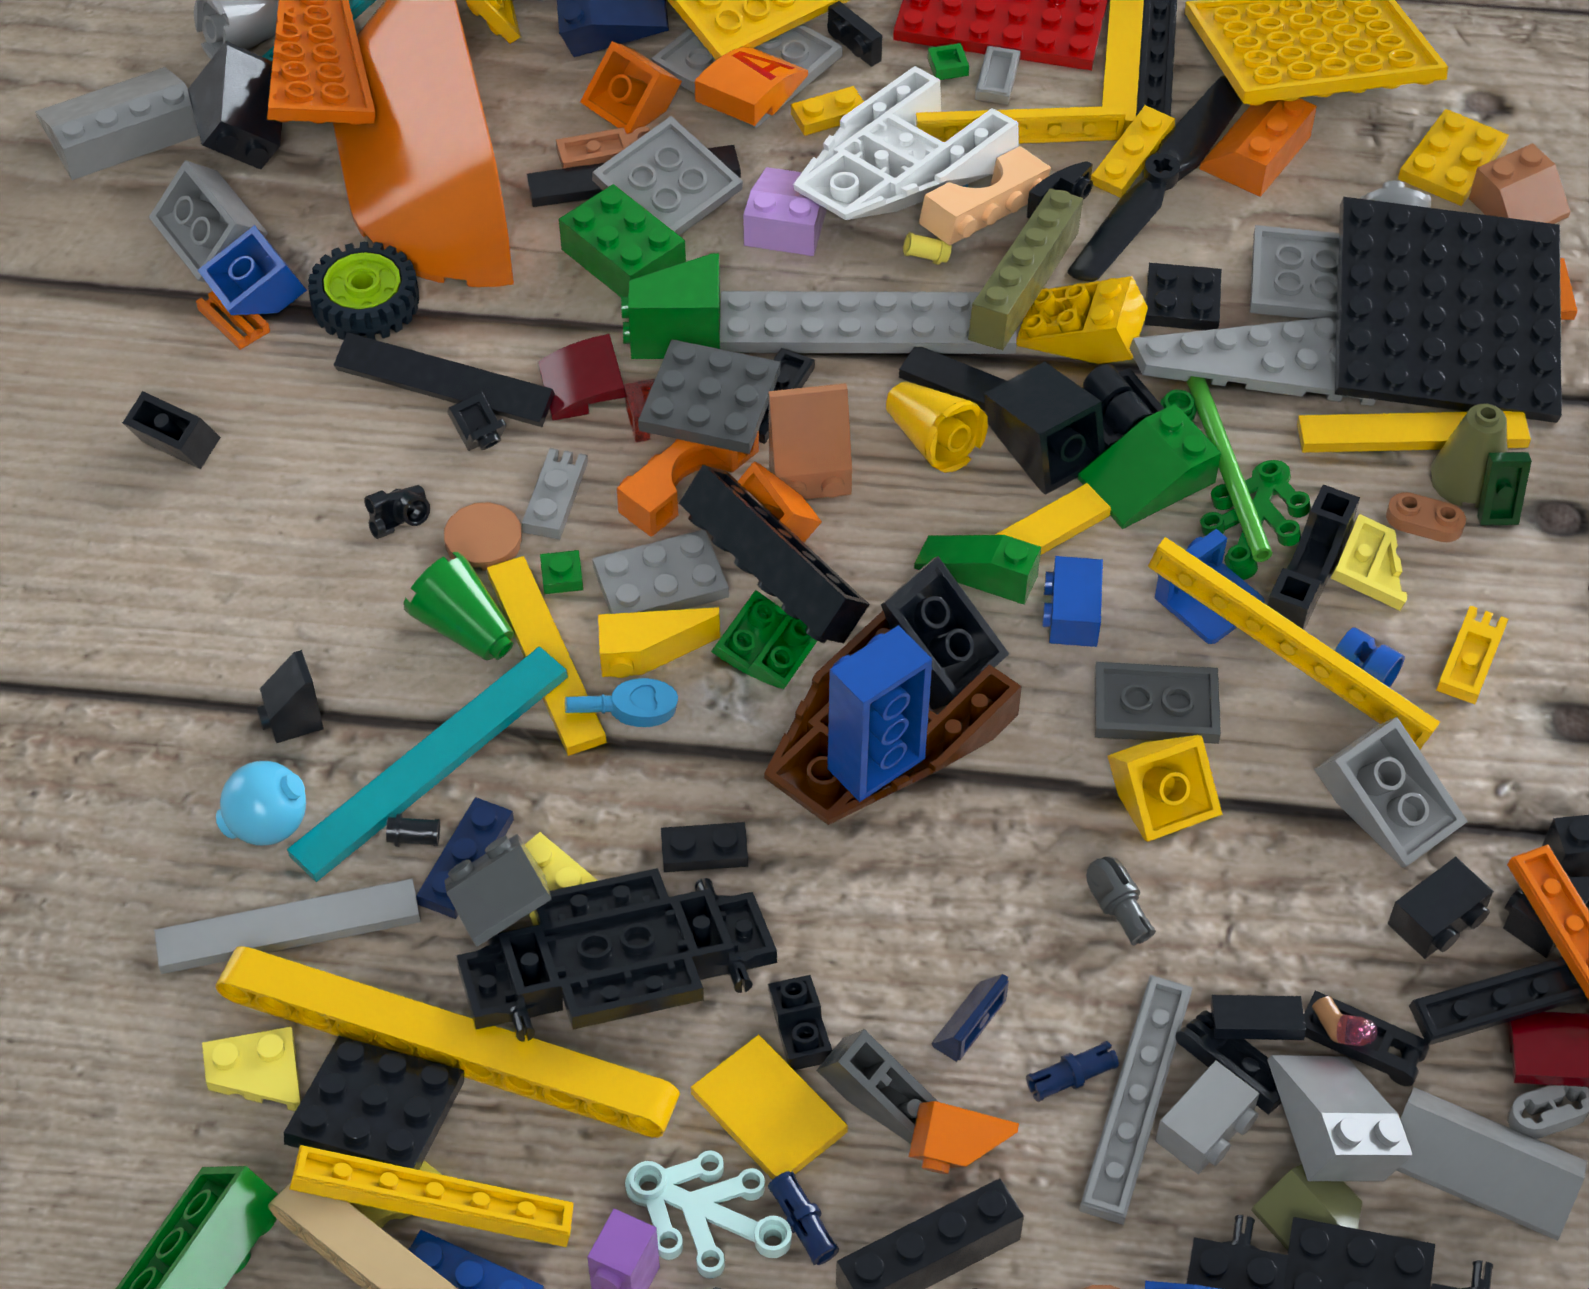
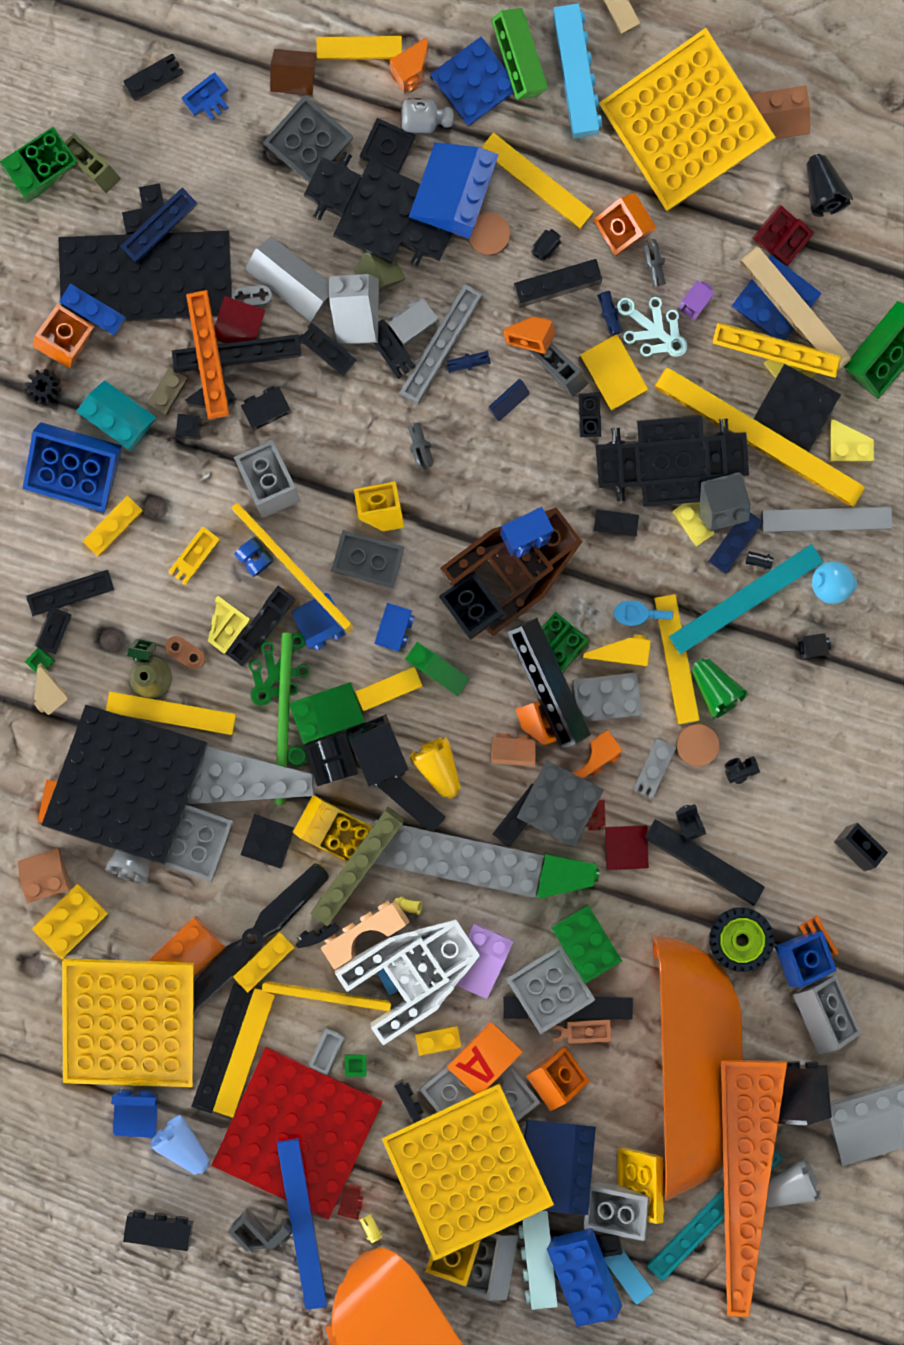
camera: 165 degrees left, 35 degrees up
green plate [540,550,583,595] -> none
black tile [1211,995,1306,1040] -> none
arm [1312,996,1377,1046] -> none

